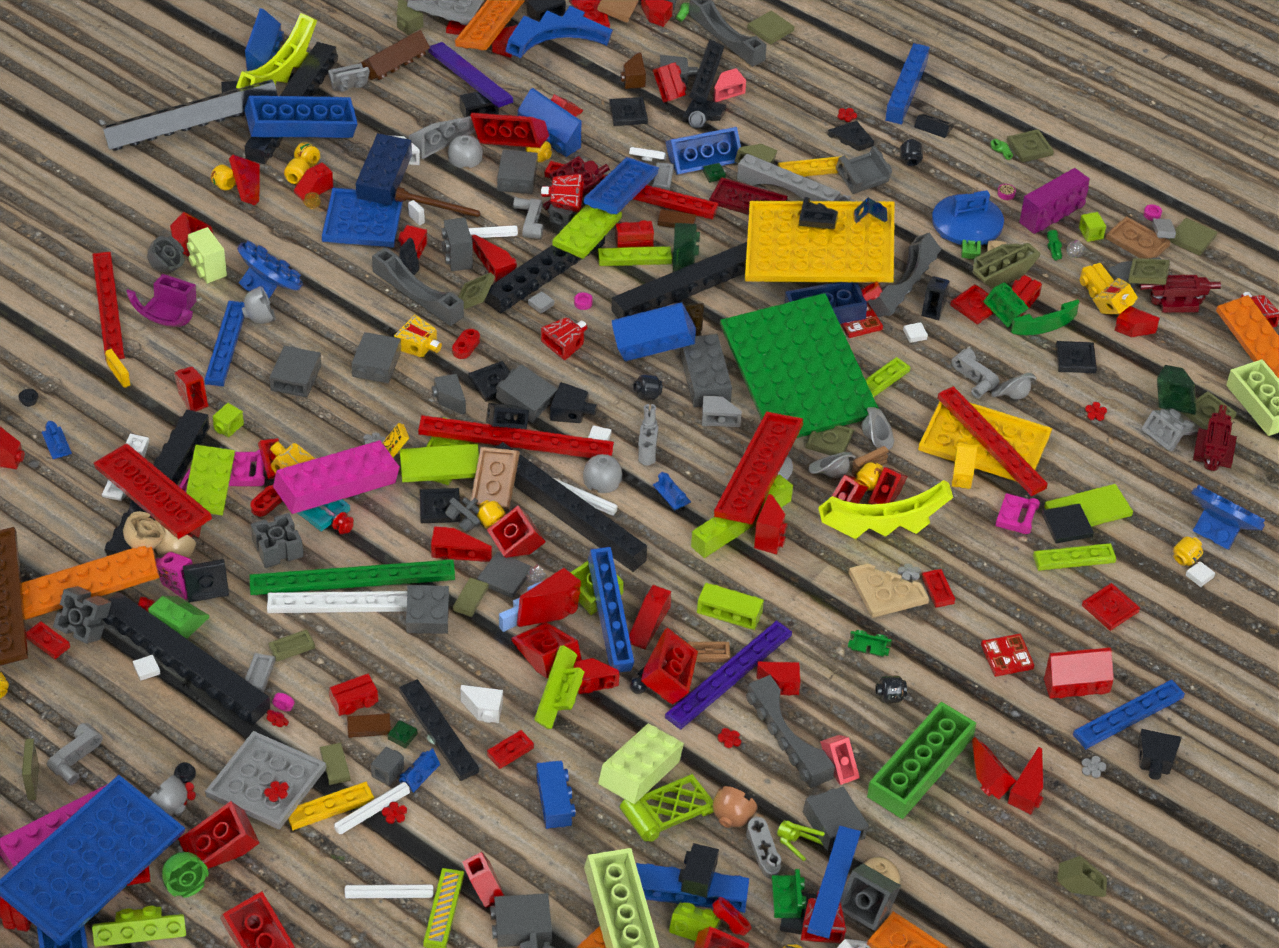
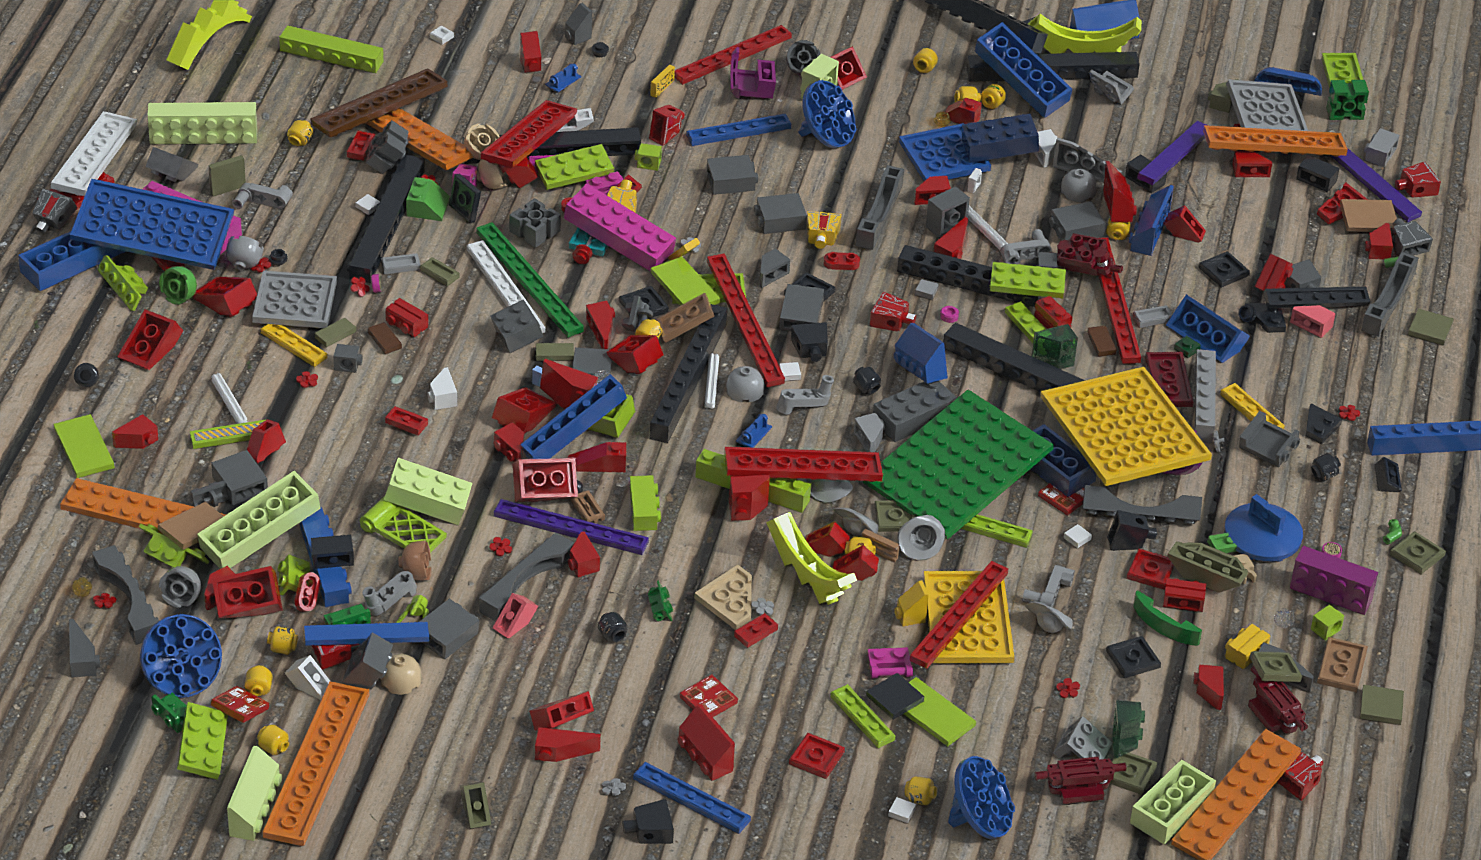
camera: 65 degrees right, 5 degrees down
red wing [229,155,260,205] -> none
light grey cylinder [242,286,276,324] -> none
red plant [264,781,289,802] -> none
white axle [334,782,410,834] -> none
reddish brown slope [358,30,430,80] -> none
dark green plate [388,720,418,749] -> none
reddish brown piece [395,187,480,217] -> none
black slope [399,238,420,275] -> none
black plate [399,679,479,781] -> none
blue hinge [399,748,441,793] -> none
olive tile [458,273,495,310] -> none
black torso [486,403,529,429] -> none
blue arch [505,6,613,58] -> none
lime bracket [534,645,585,729] -> none
blue brick [536,760,576,829] -> none
red torso [541,174,584,213] -> none
blue plate [584,157,659,215] -> none
reddish brown slope [620,52,646,89] -> none
white plate [629,147,666,162] -> none
dark brown hinge [686,303,704,336] -> none
olive slope [735,144,778,164] -> none
black wing [799,197,838,229] -> none
bracket [854,197,888,223] -> none
red plate [861,281,882,301] -> none
bright green brick [867,702,976,819] -> none
green bracket [983,282,1029,328] -> none
green axle [1047,230,1062,261] -> none
yellow torso [1092,278,1138,314] -> none
dark pink tile [1144,204,1162,221] -> none
light grey tile [1152,218,1176,238] -> none

